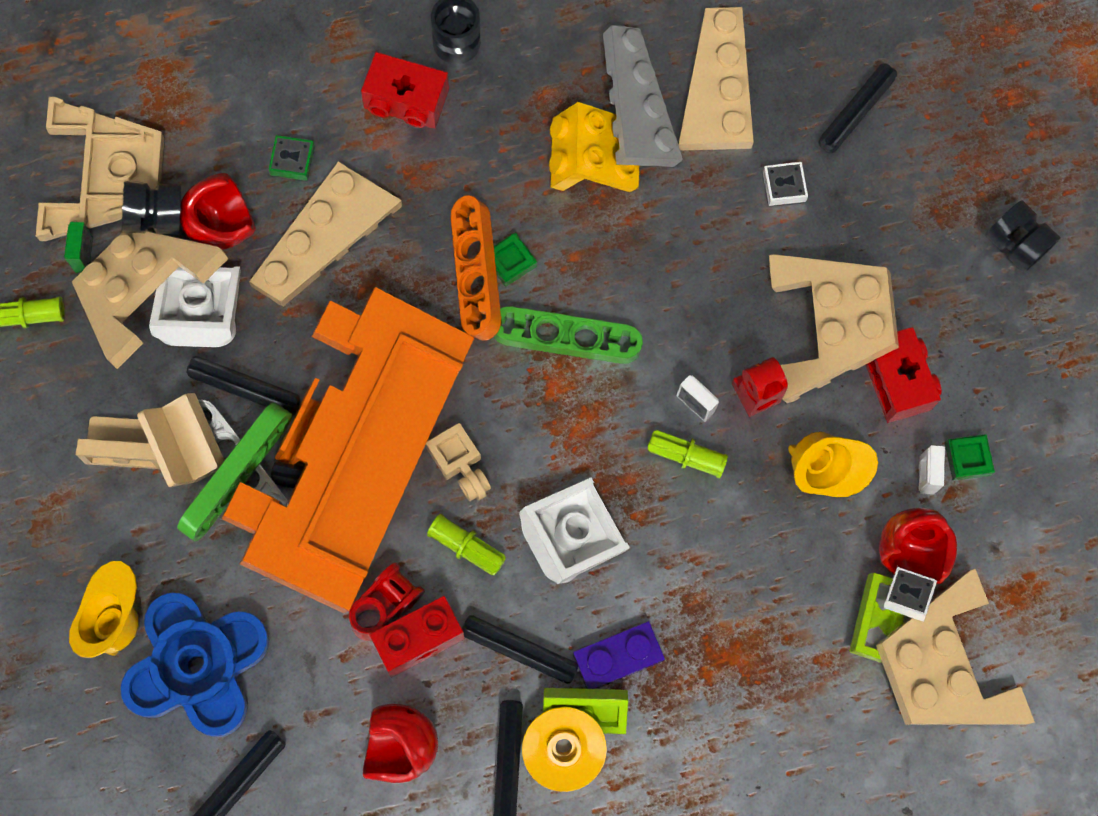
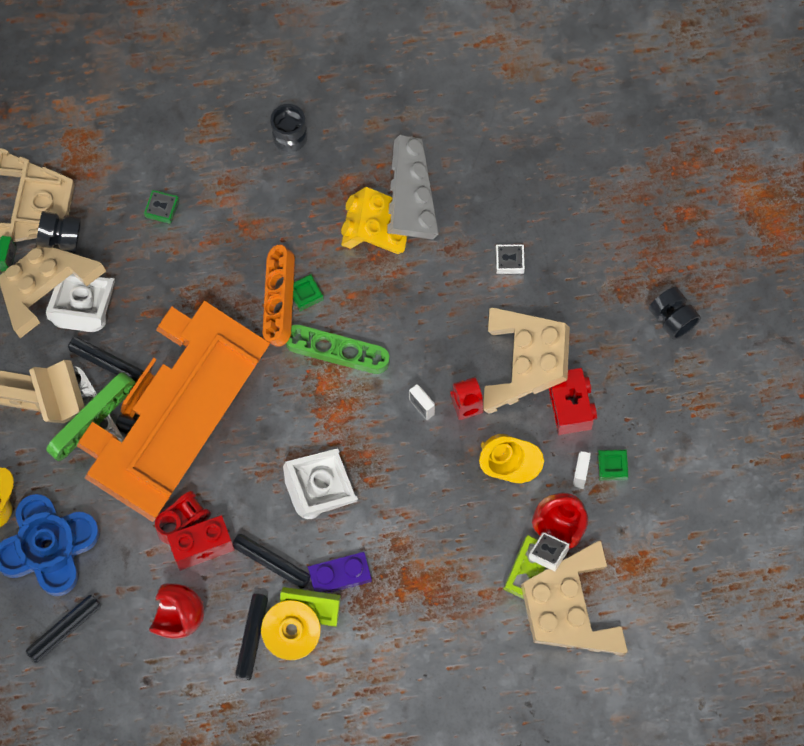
camera: 15 degrees right, 5 degrees down
red piece [180,173,256,250] -> none
tan wing [249,162,402,307] -> none
red brick [361,52,449,129] -> none
tan plate [426,423,491,501] -> none
lime axle [427,513,506,575] -> none
lime axle [648,430,729,479] -> none
tan wing [678,7,754,151] -> none
black axle [818,63,897,153] -> none

